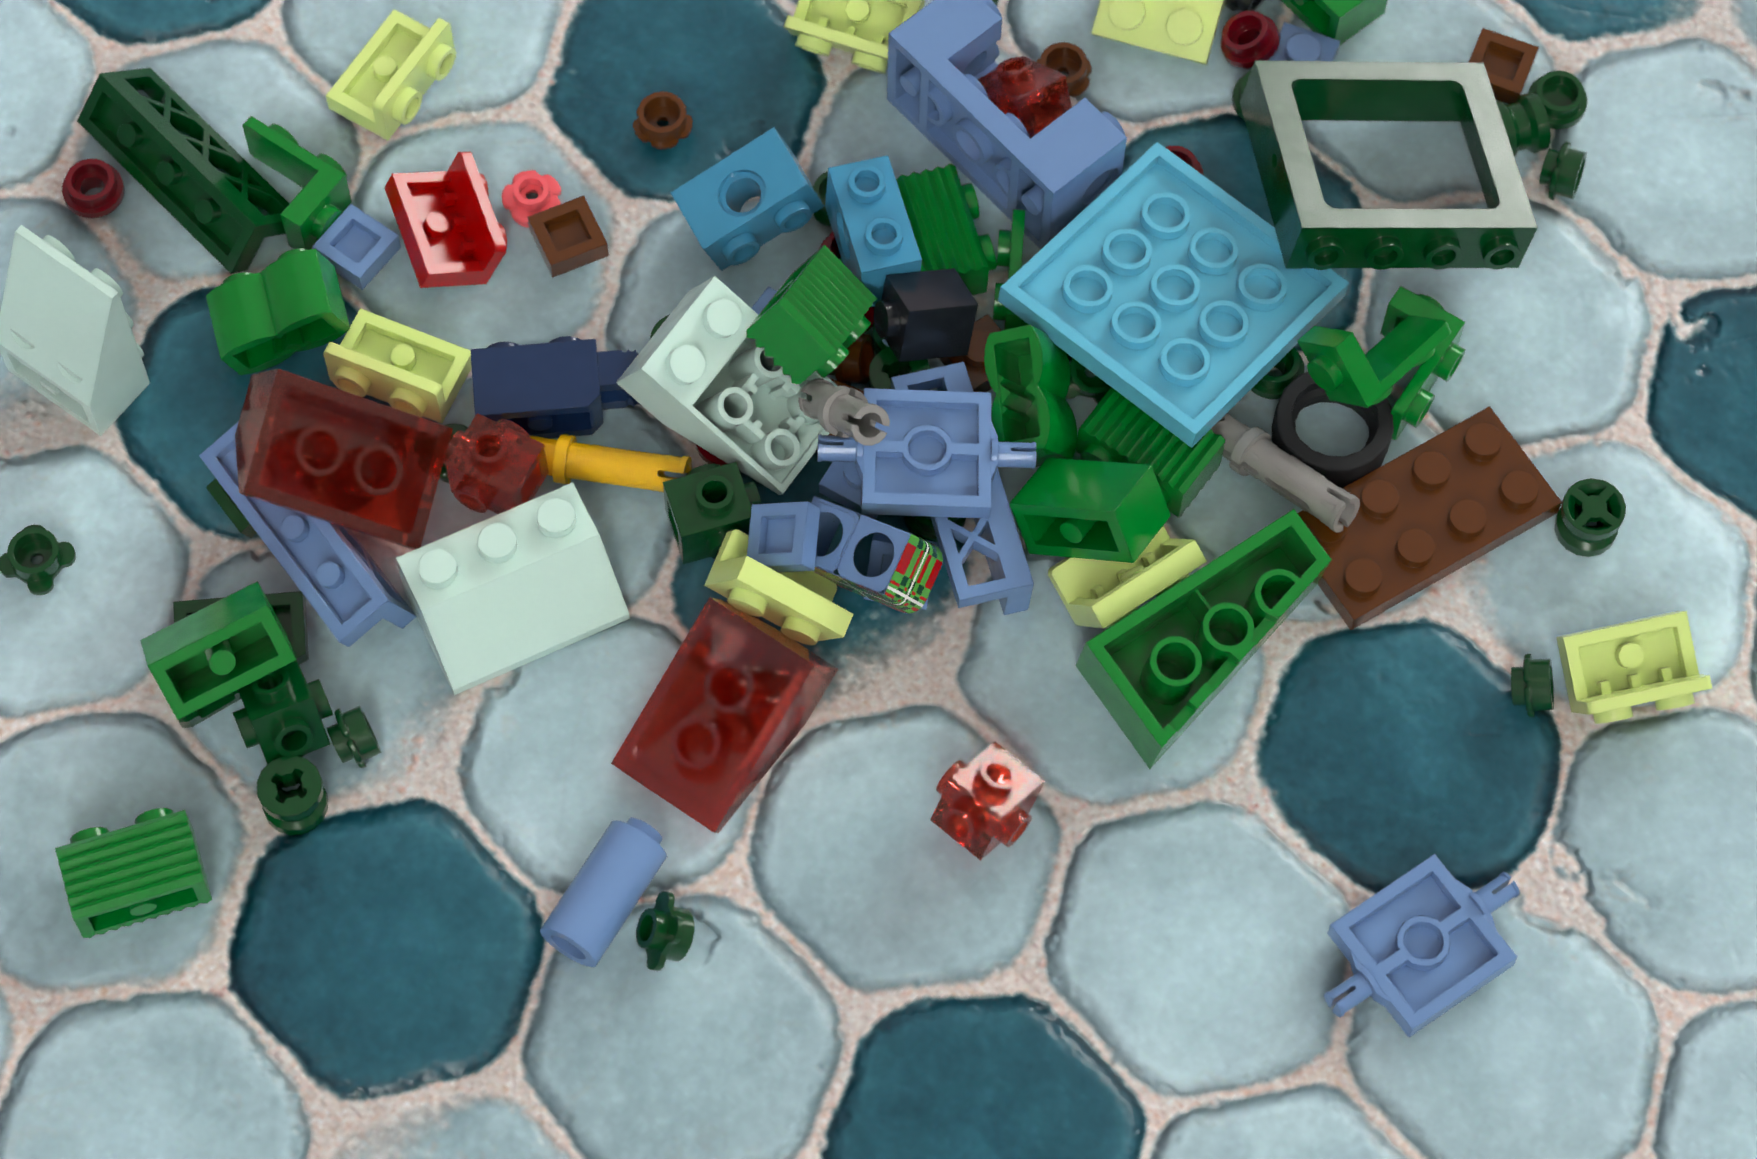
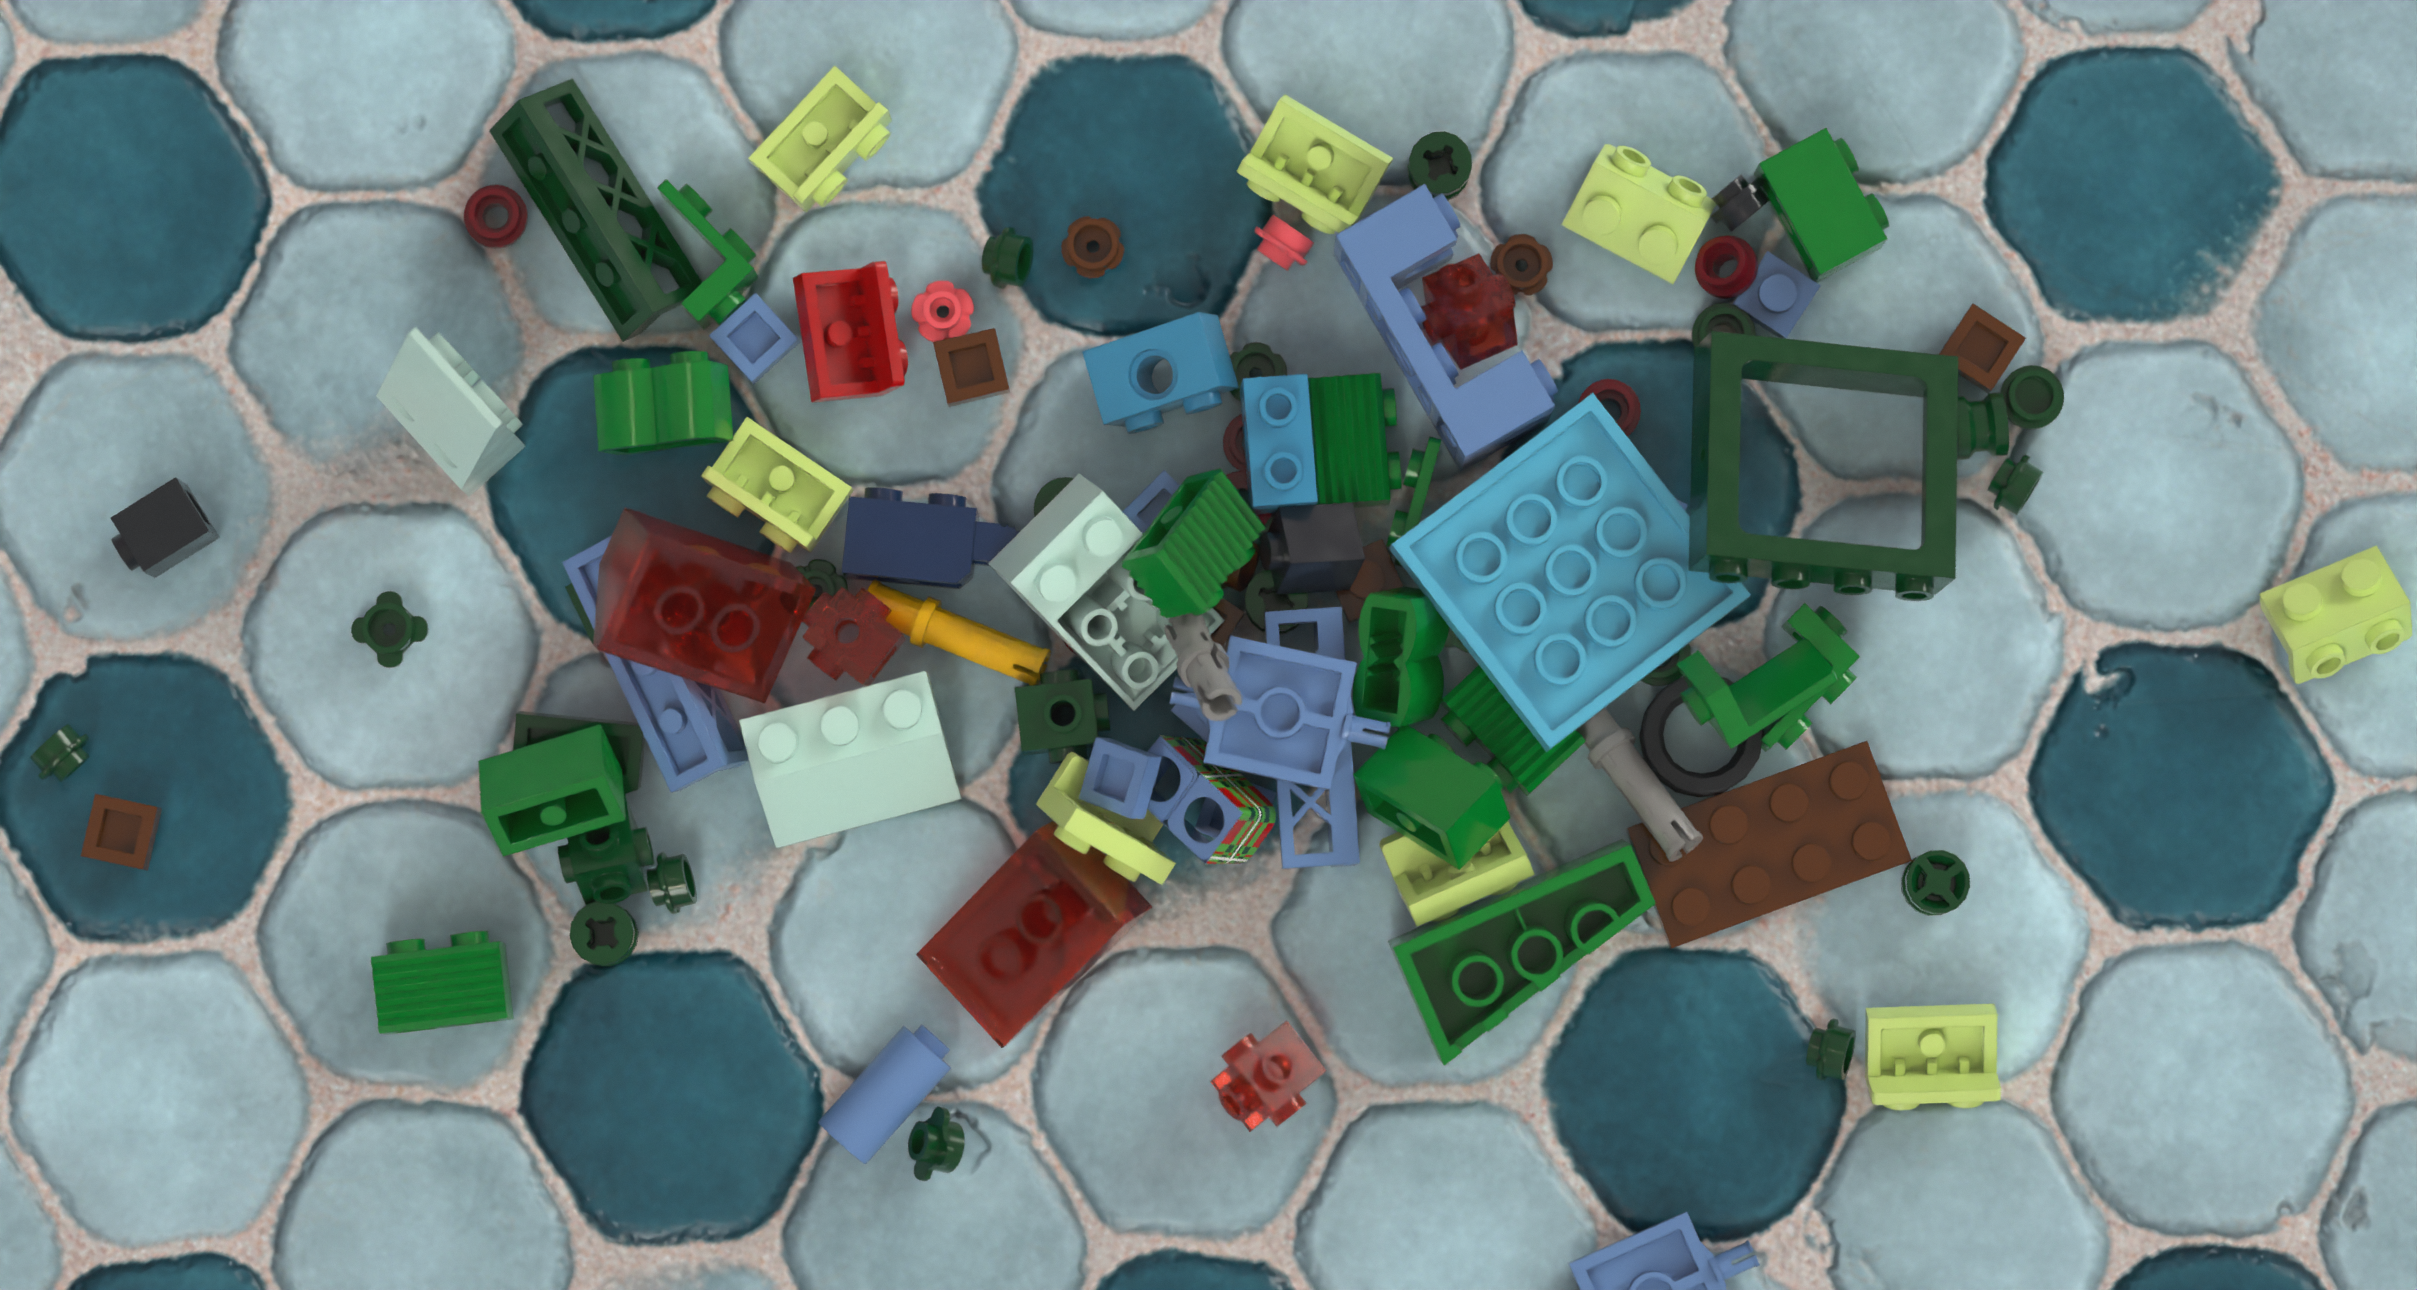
camera: 15 degrees right, 20 degrees up
none -> dark green plate [982,227,1033,289]
none -> coral plate [1254,215,1314,271]

